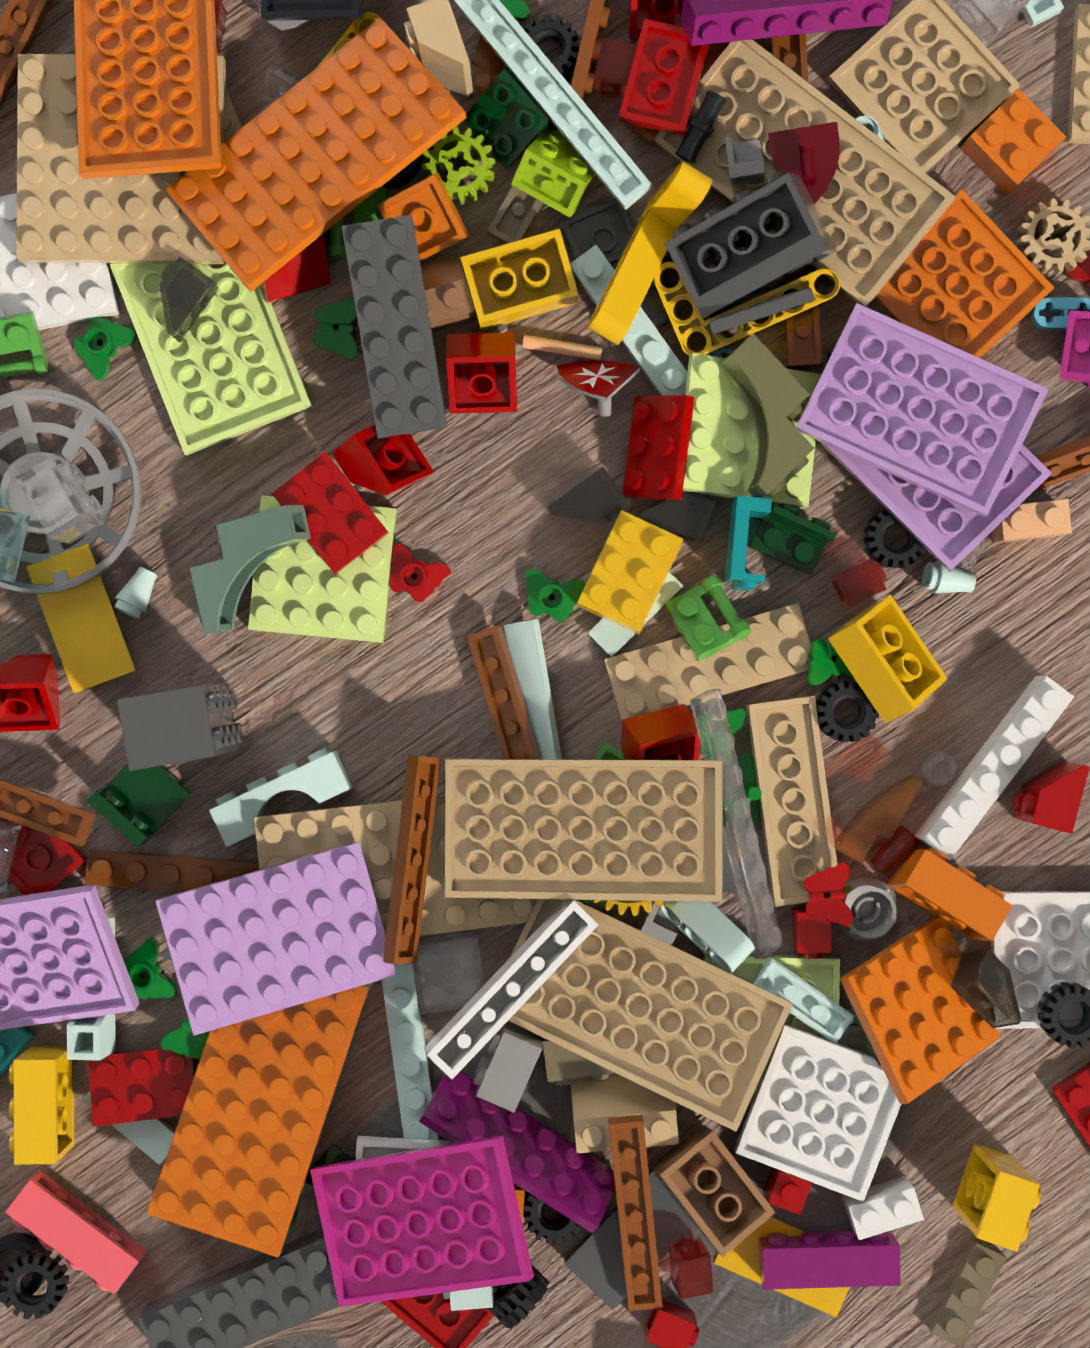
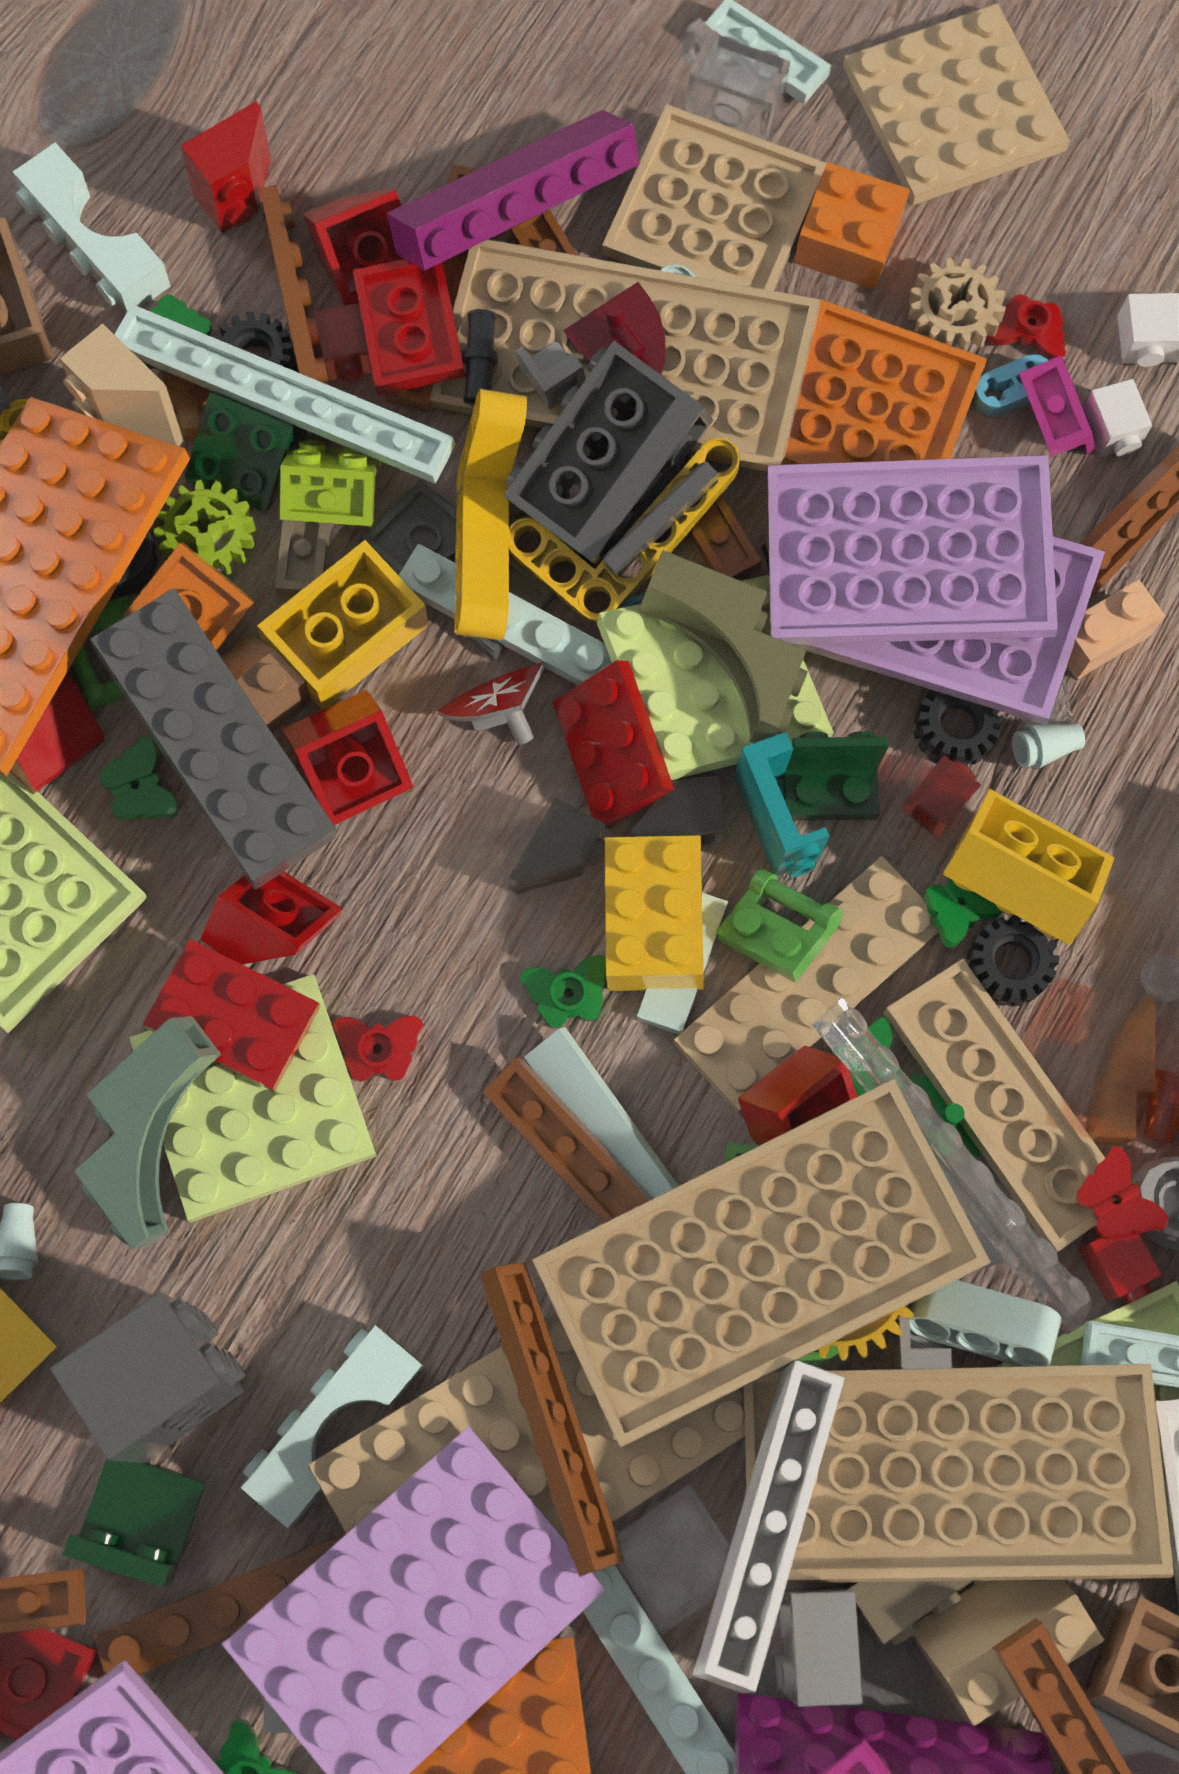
camera: 30 degrees left, 15 degrees down
light nougat piece [522,335,602,361] -> none

